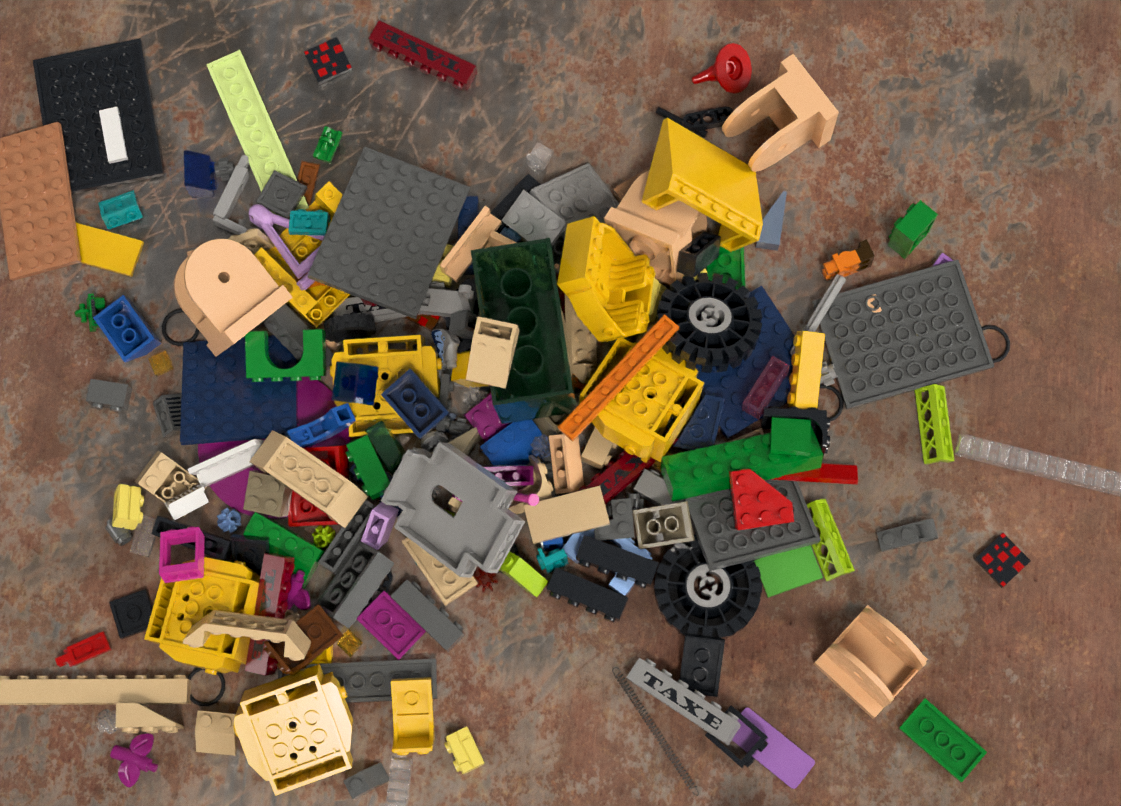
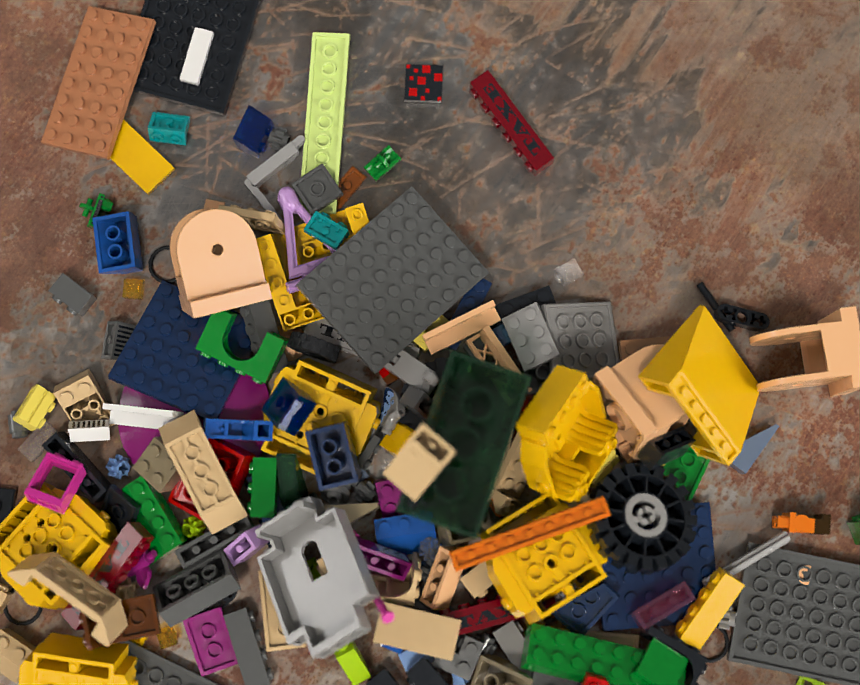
camera: 25 degrees right, 5 degrees up
teal bracket [536,547,569,574] -> none
red piece [692,43,752,94] -> none

